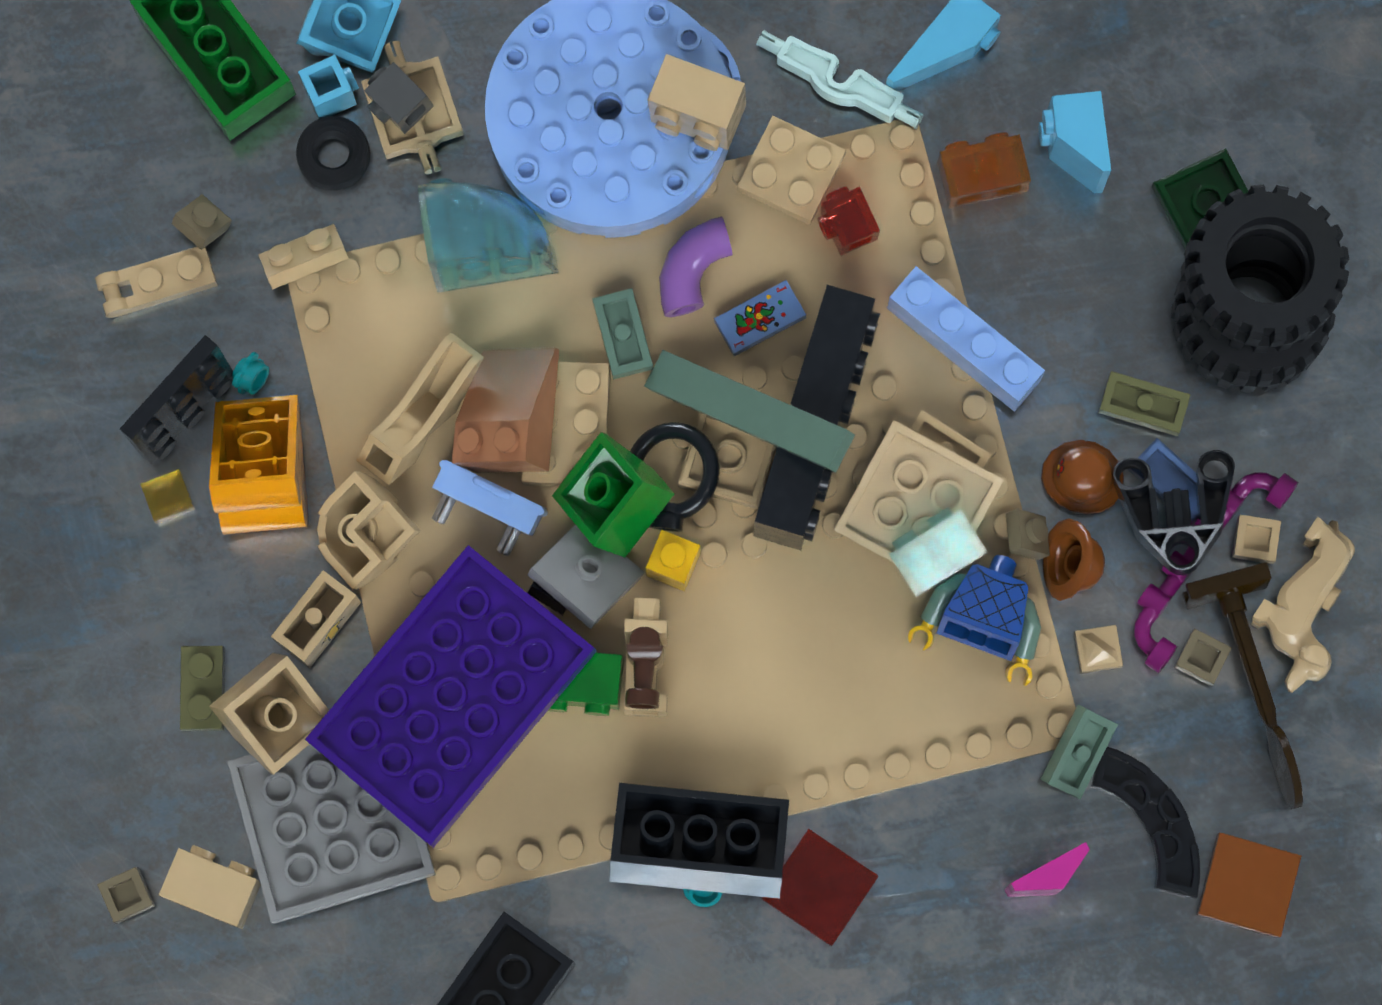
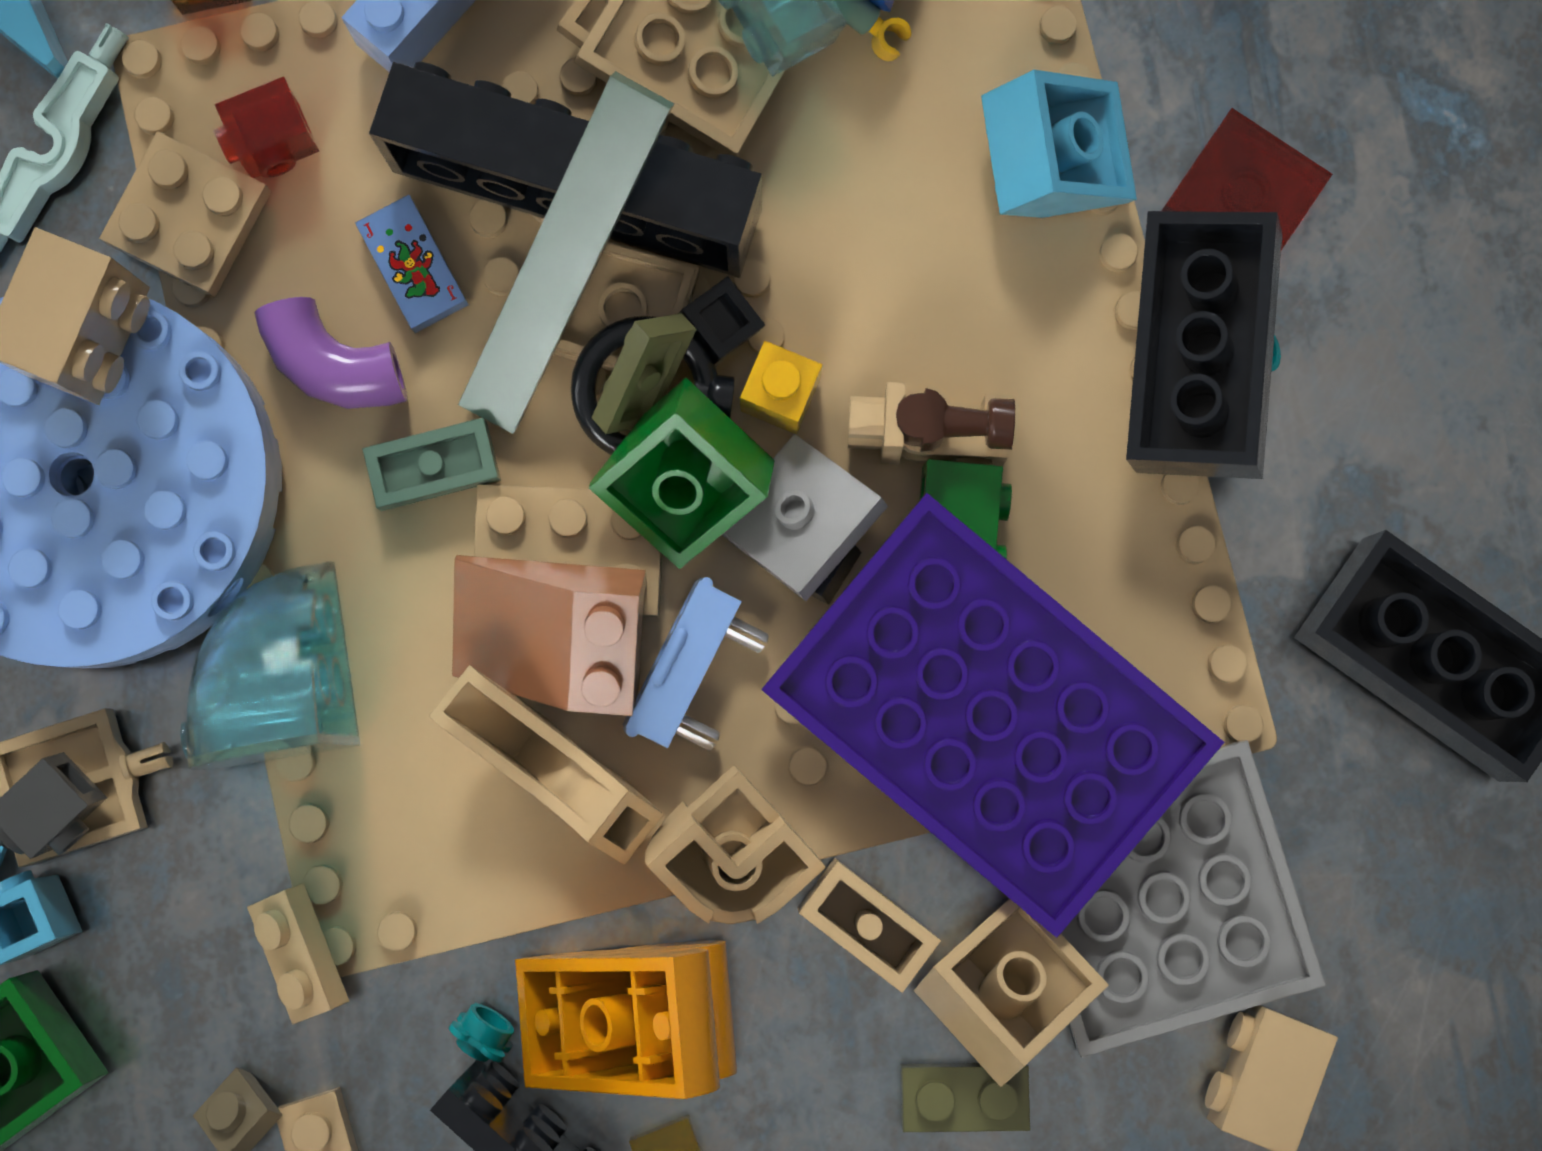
camera: 95 degrees left, 5 degrees up
black tyre [296,116,370,190] -> none
none -> olive plate [592,313,697,434]
none -> black plate [678,276,765,364]
none -> medium azure slope [981,70,1137,218]

